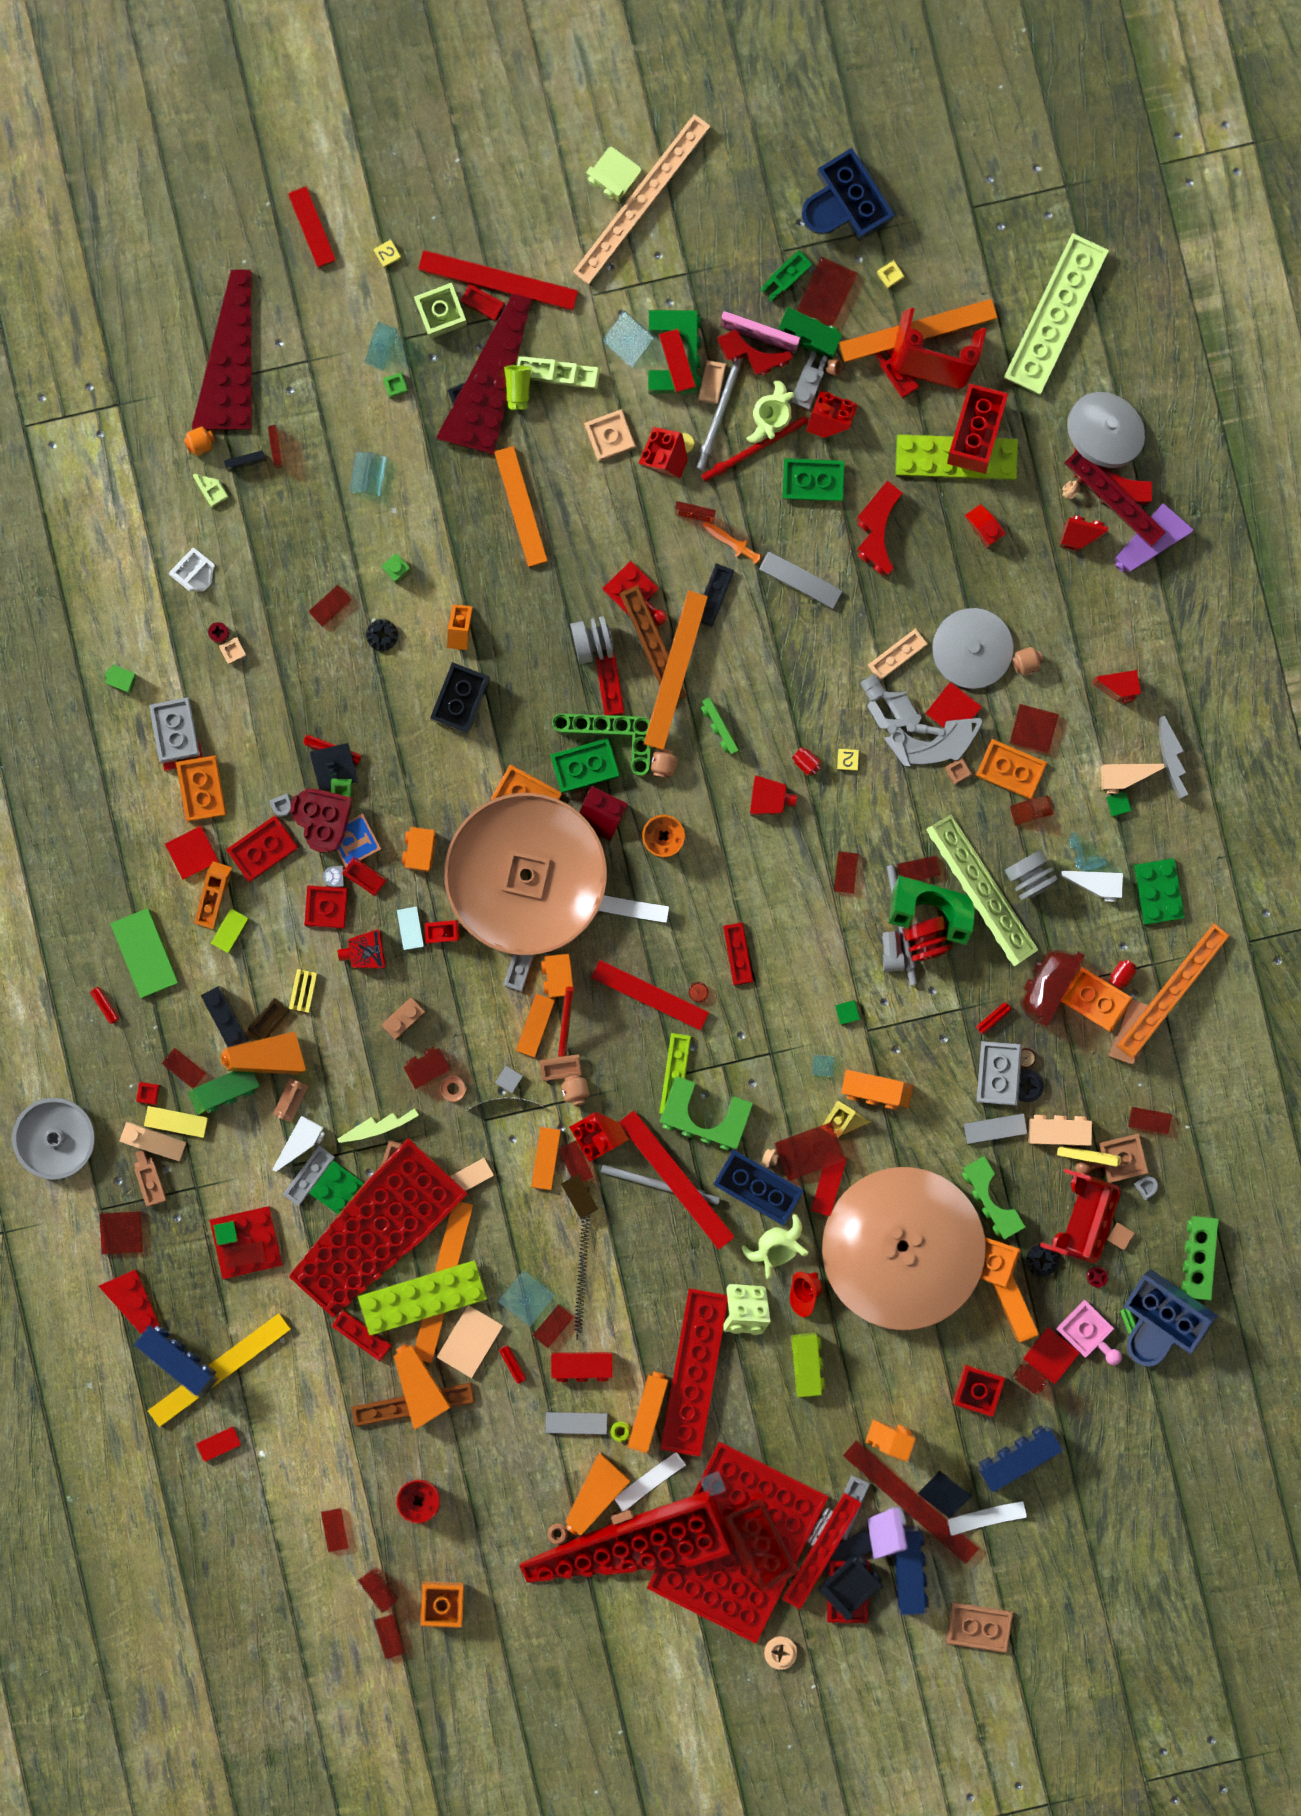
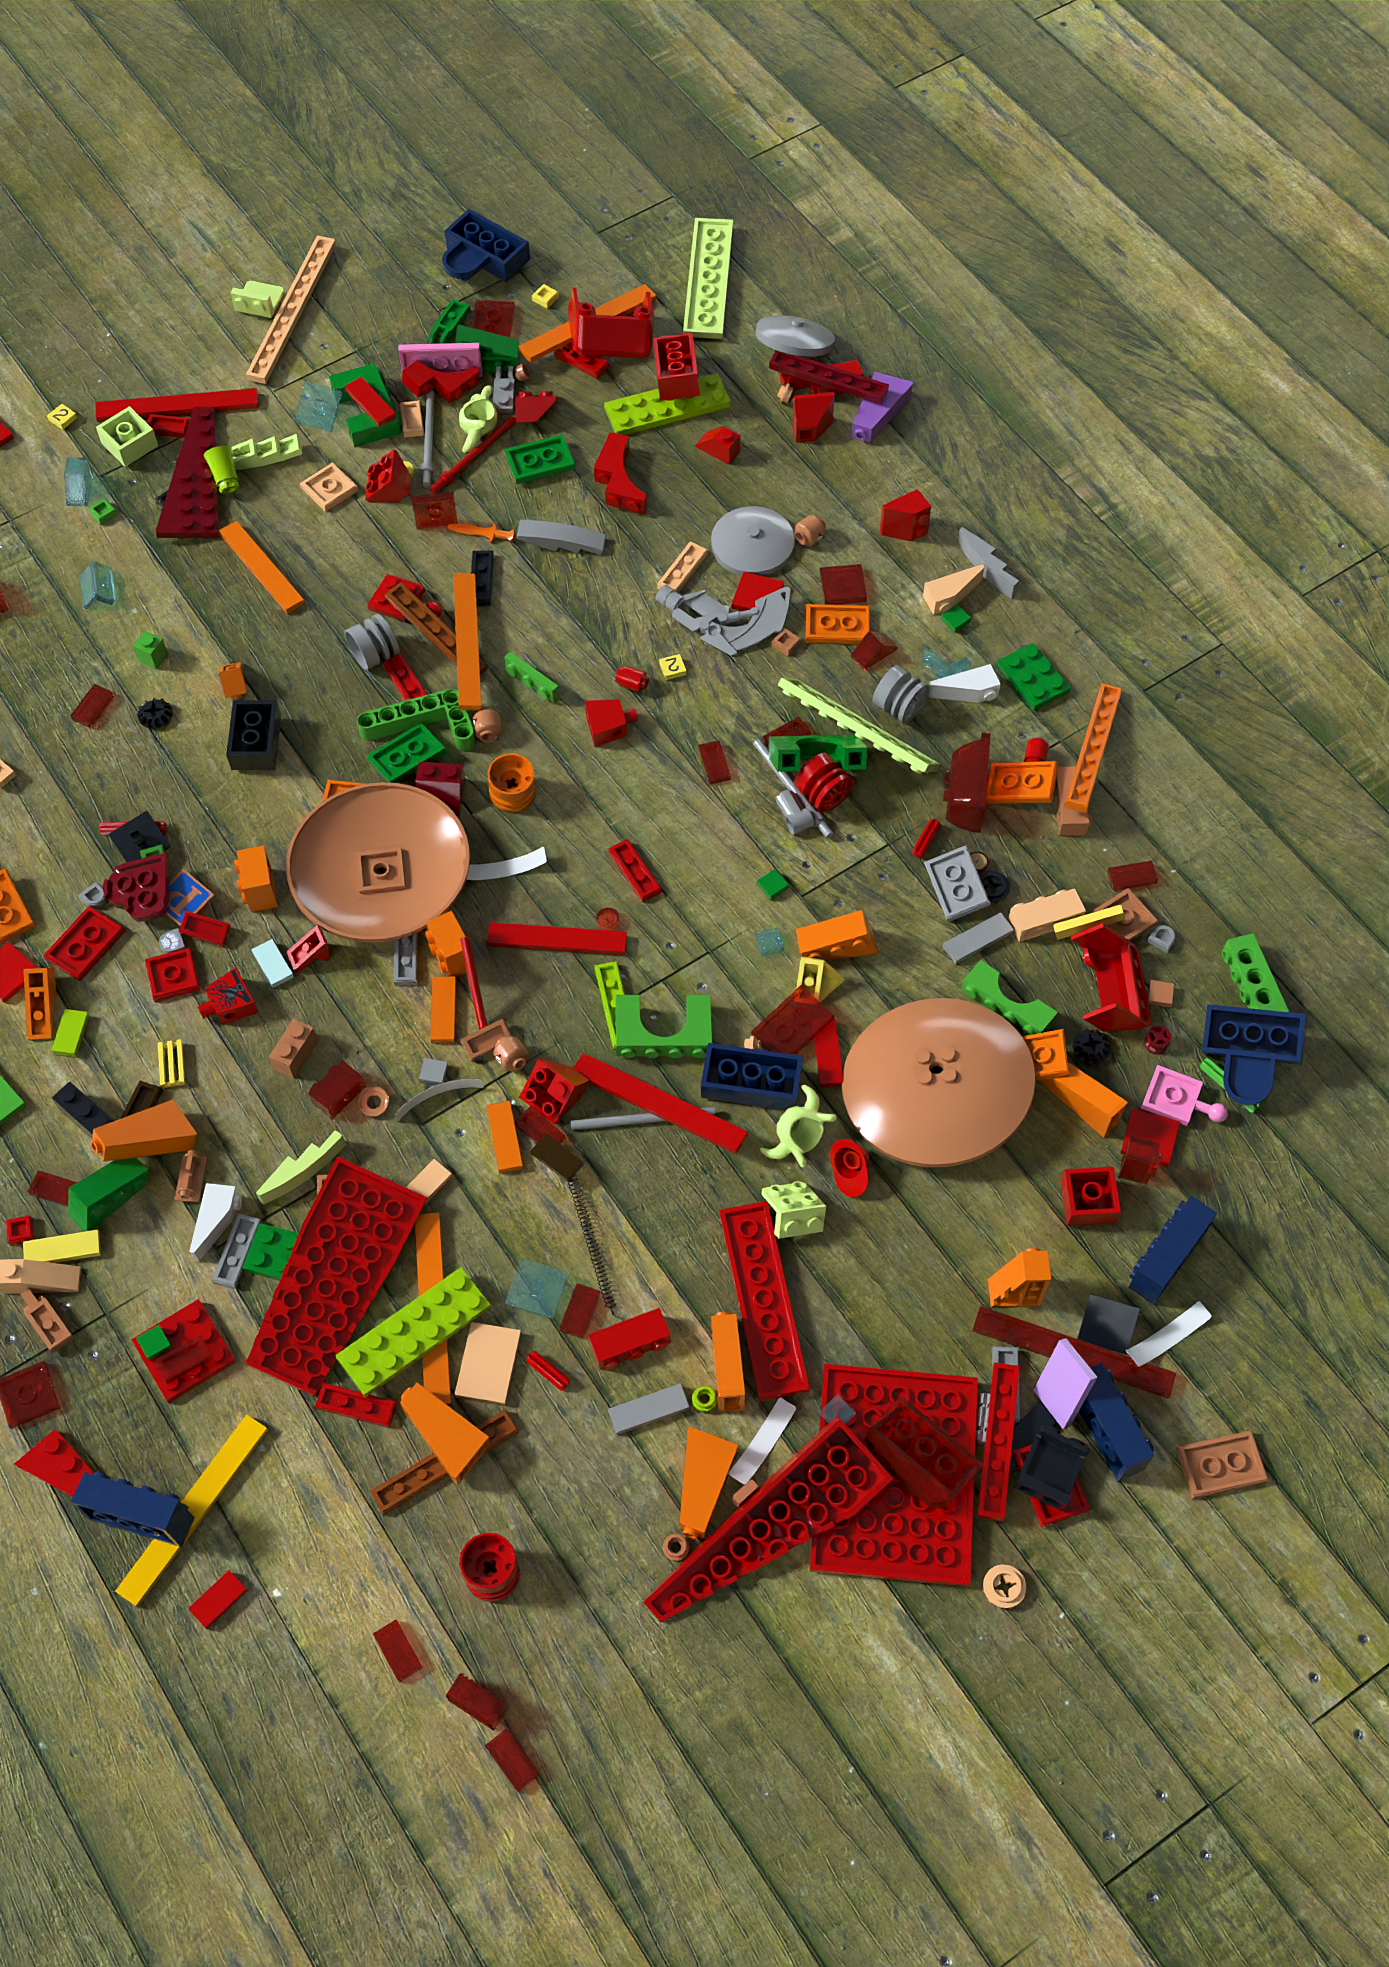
camera: 20 degrees left, 25 degrees down
orange brick [420,1581,464,1627] -> none
lime wedge [791,1333,825,1397] -> none

